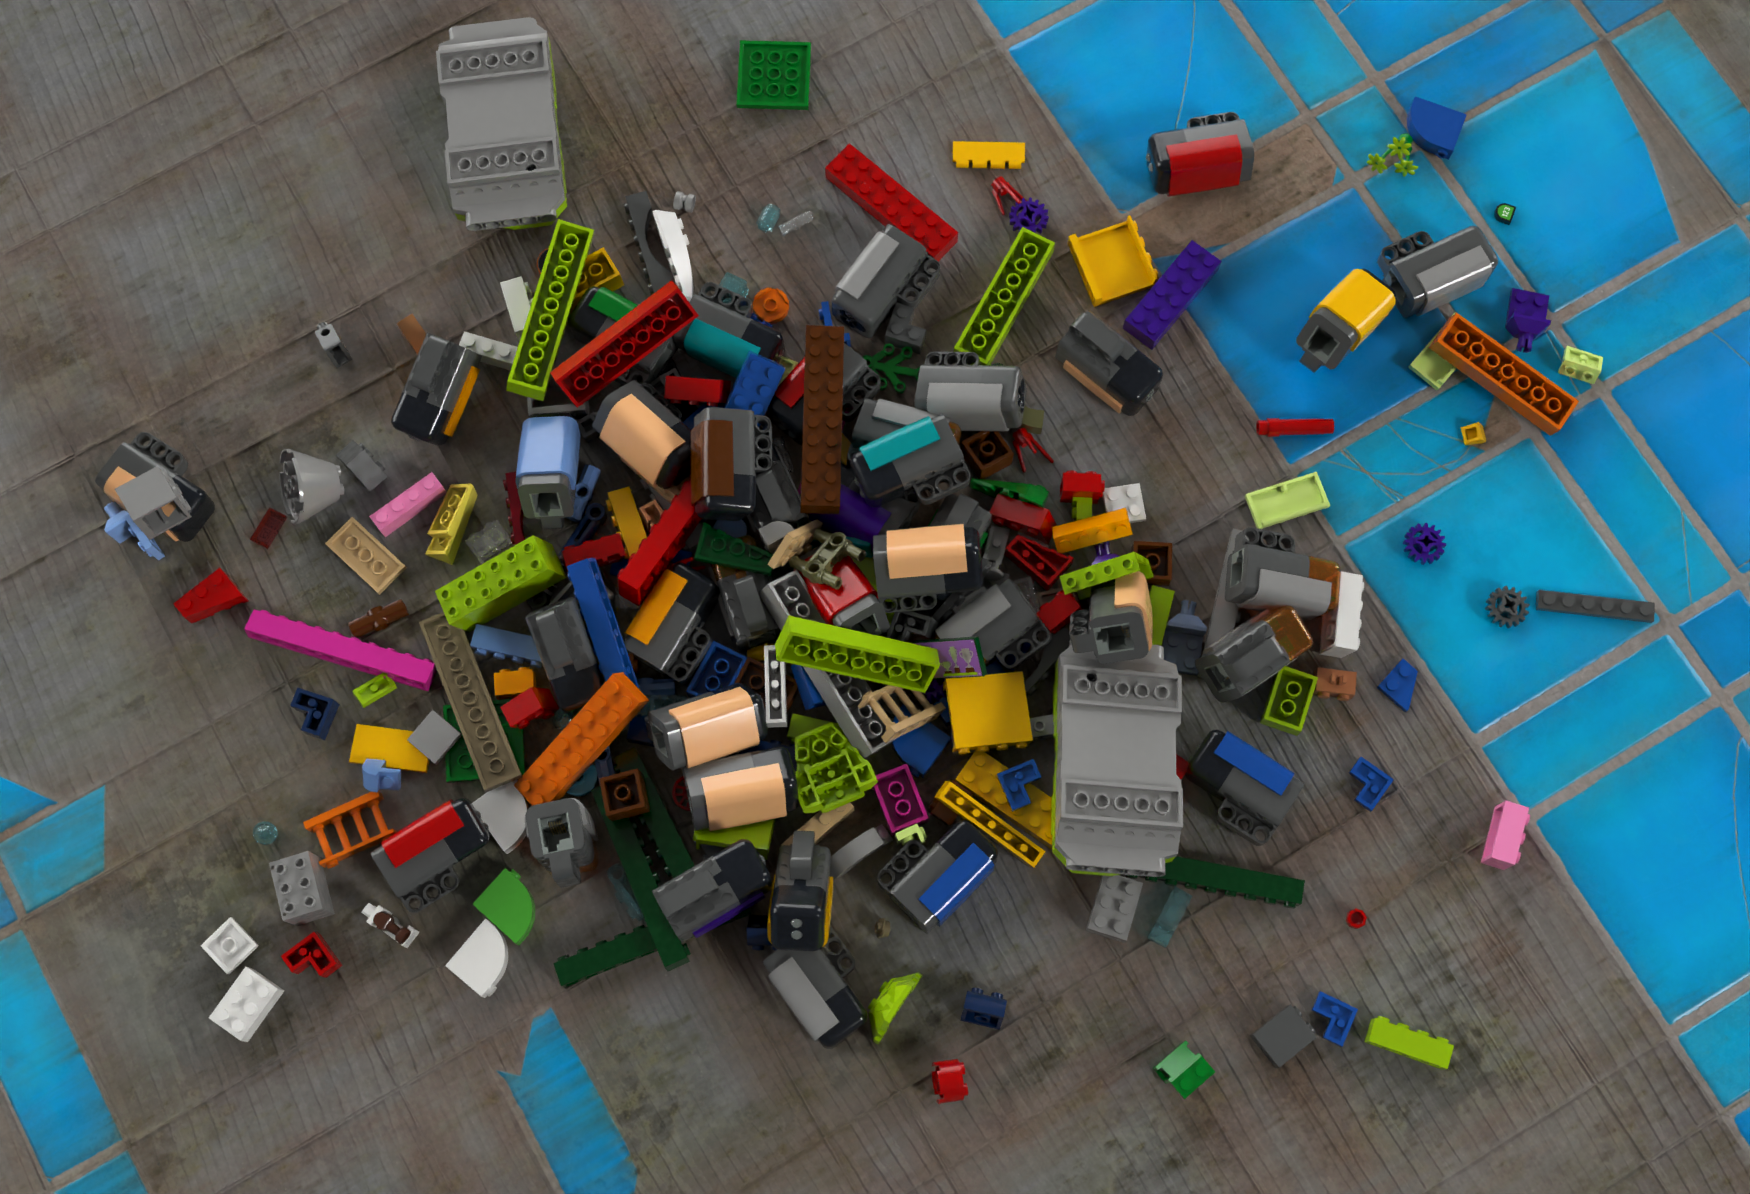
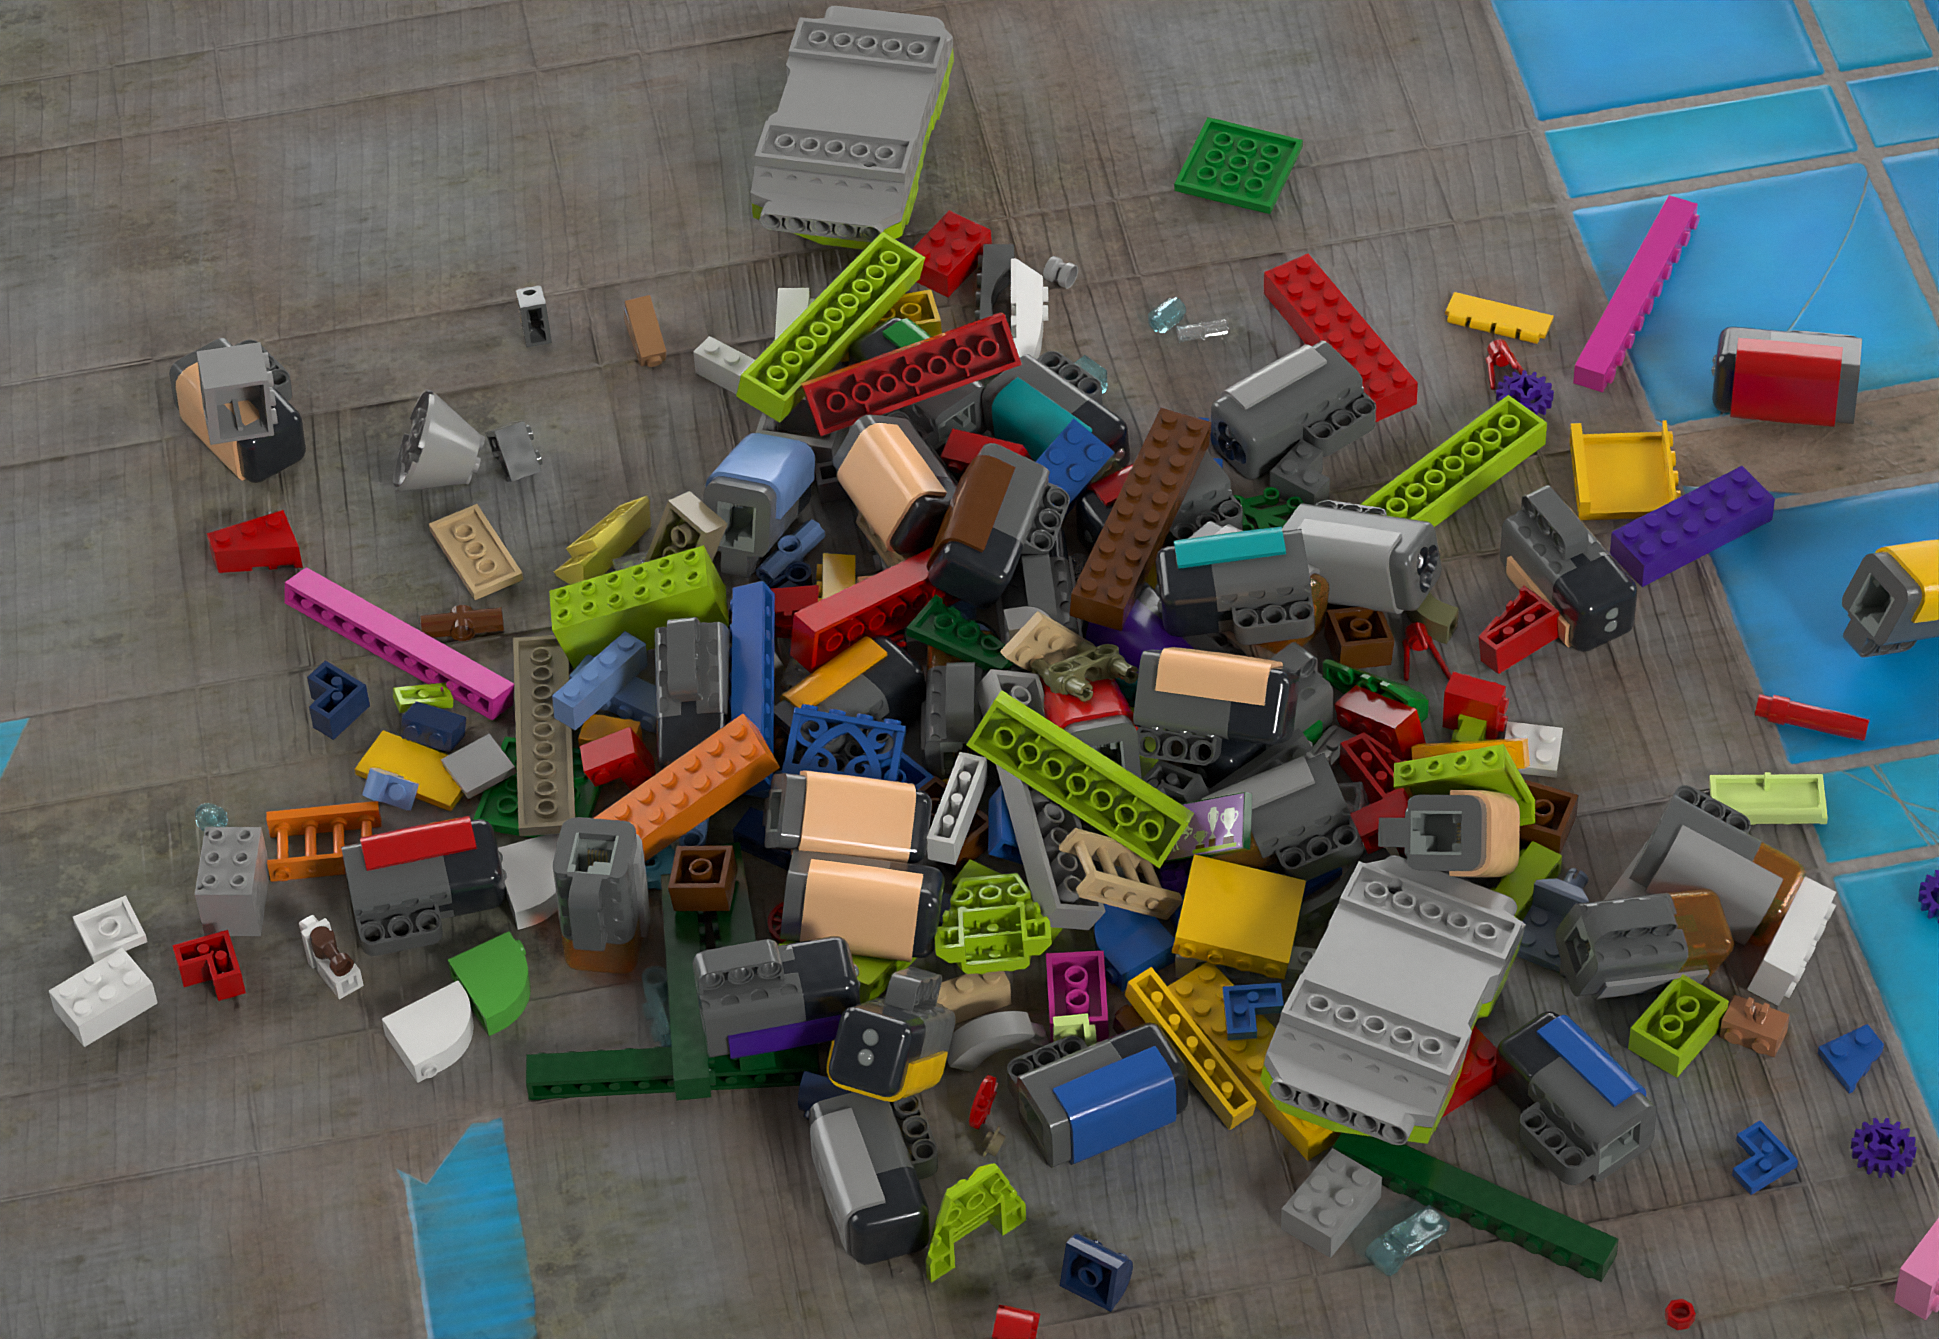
camera: 20 degrees right, 25 degrees down
light blue plate [104,501,165,560] -> none
clear red tile [250,507,287,549] -> none
bright pink brick [369,472,447,537] -> none
piece [391,332,482,446] -> none
orange tile [753,288,789,324] -> none
none -> dark blue brick [401,701,466,753]
none -> medium blue brick [552,631,648,730]
none -> dark tan brick [644,491,727,562]
none -> blue fence [782,704,906,782]
none -> red brick [912,210,992,298]
none -> red wheel [969,1075,999,1130]
none -> red wedge [1478,585,1560,674]
none -> dark pink brick [1573,195,1700,393]
none -> dark purple gear [1850,1118,1917,1178]

